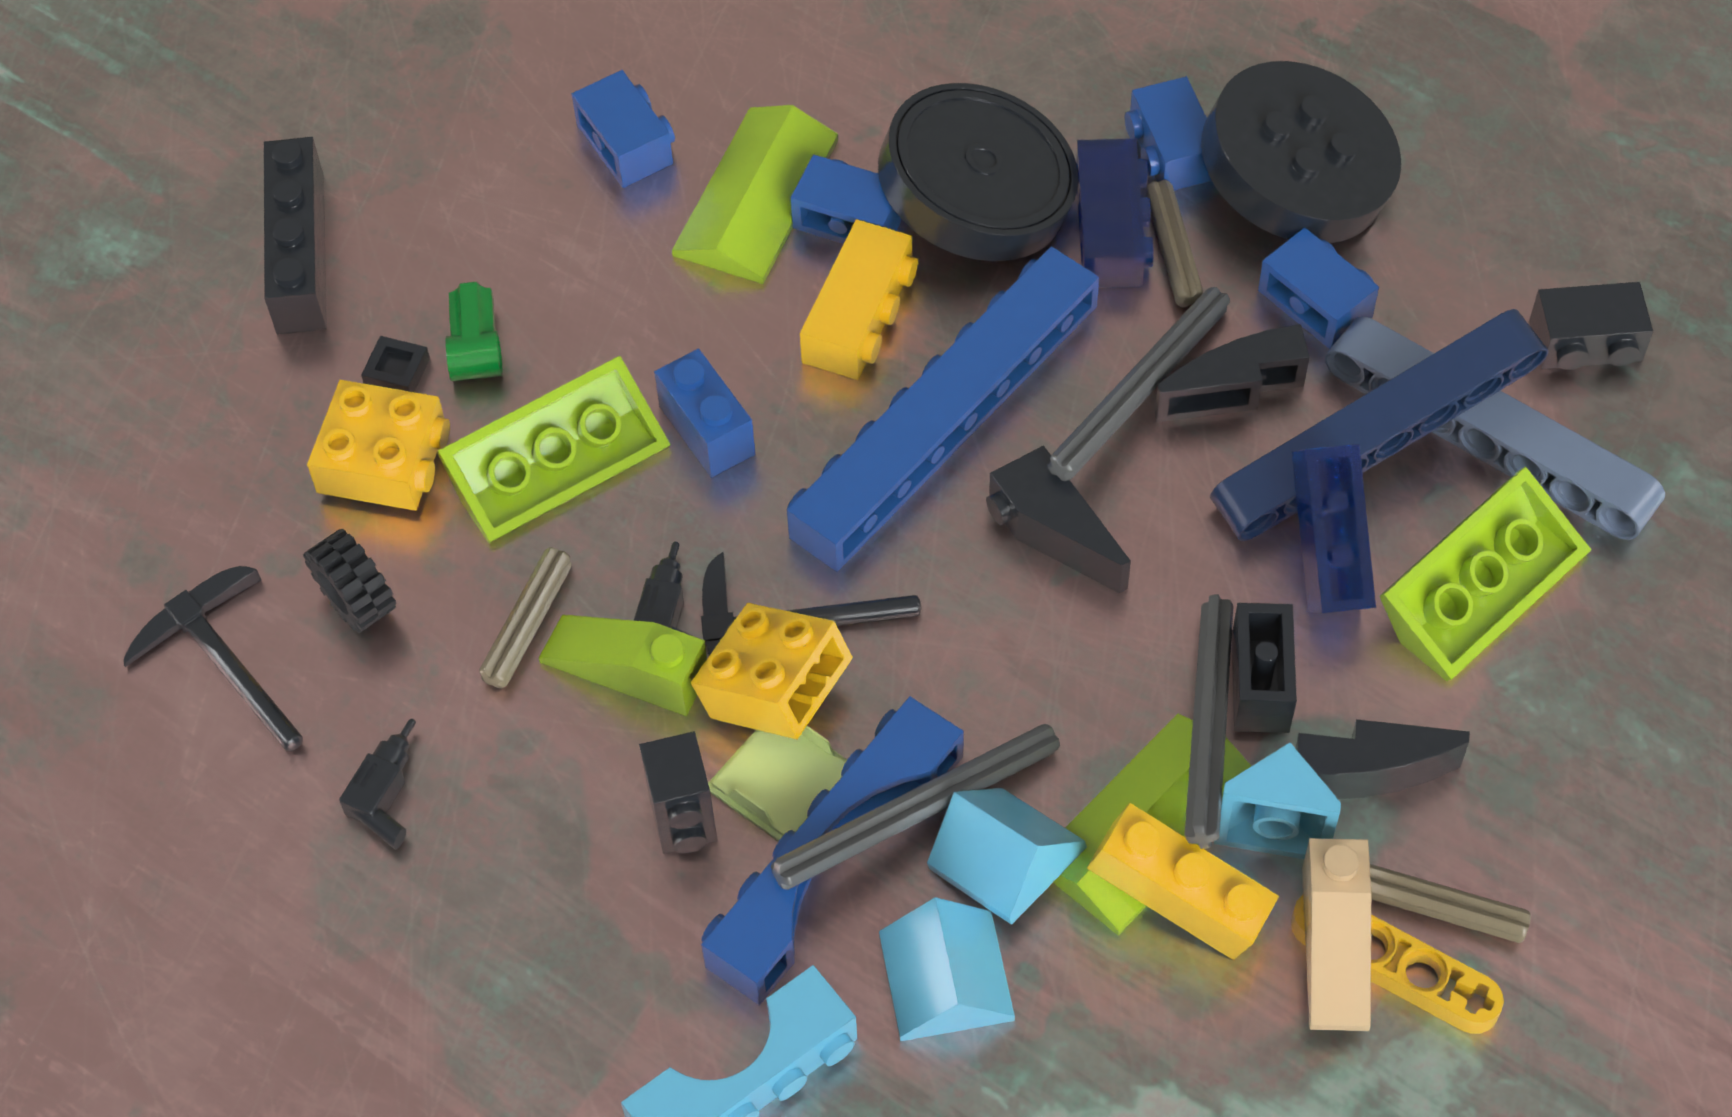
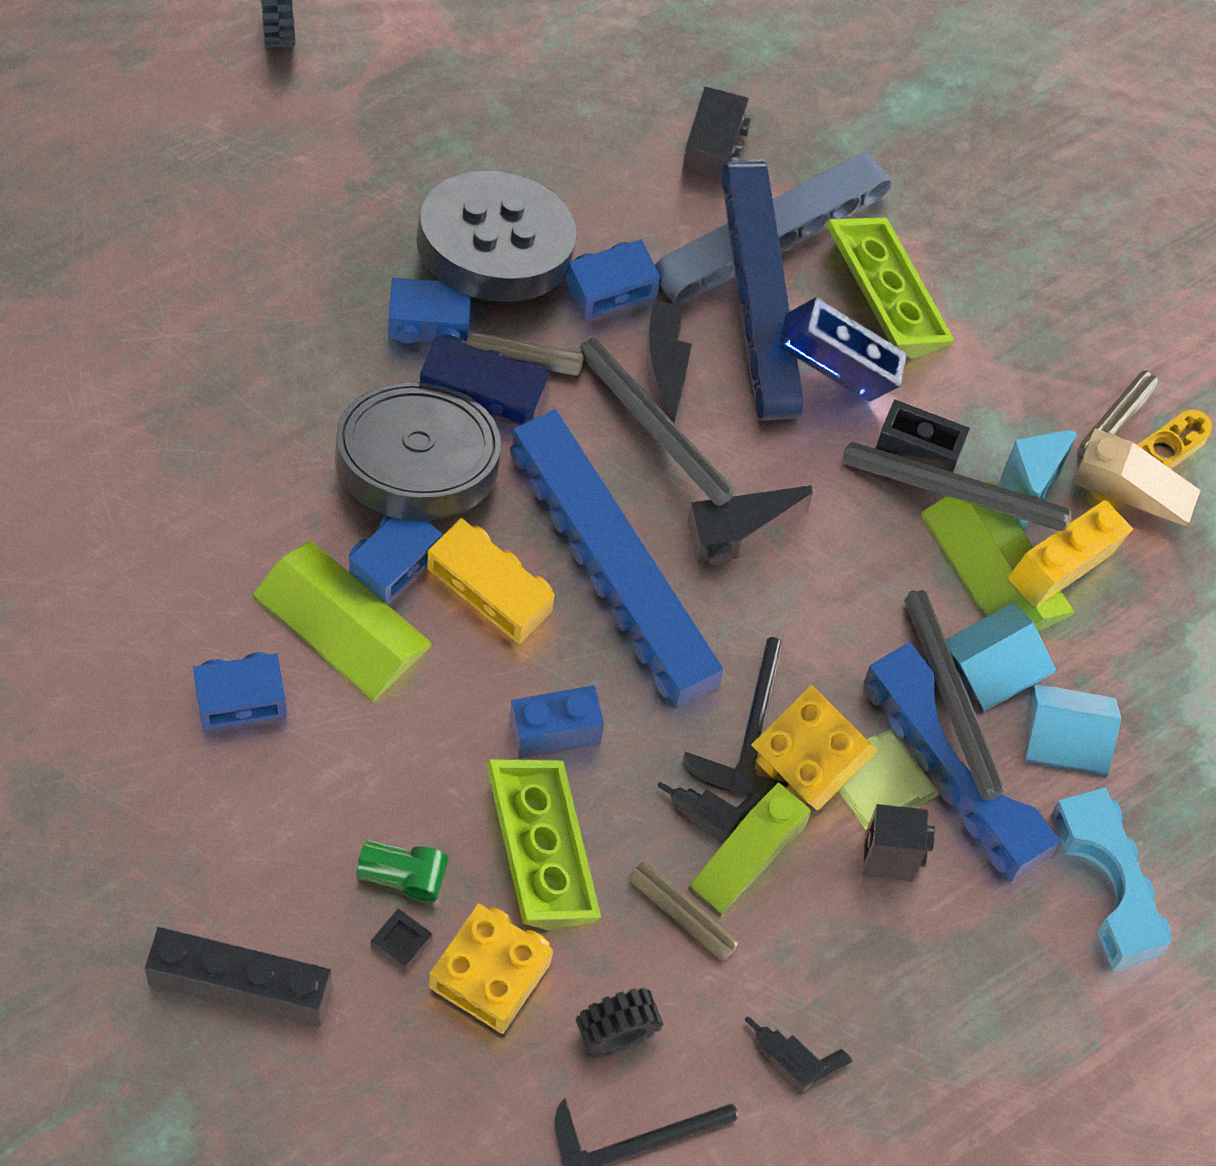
camera: 80 degrees left, 5 degrees up
black slope [1295,719,1470,799] -> none

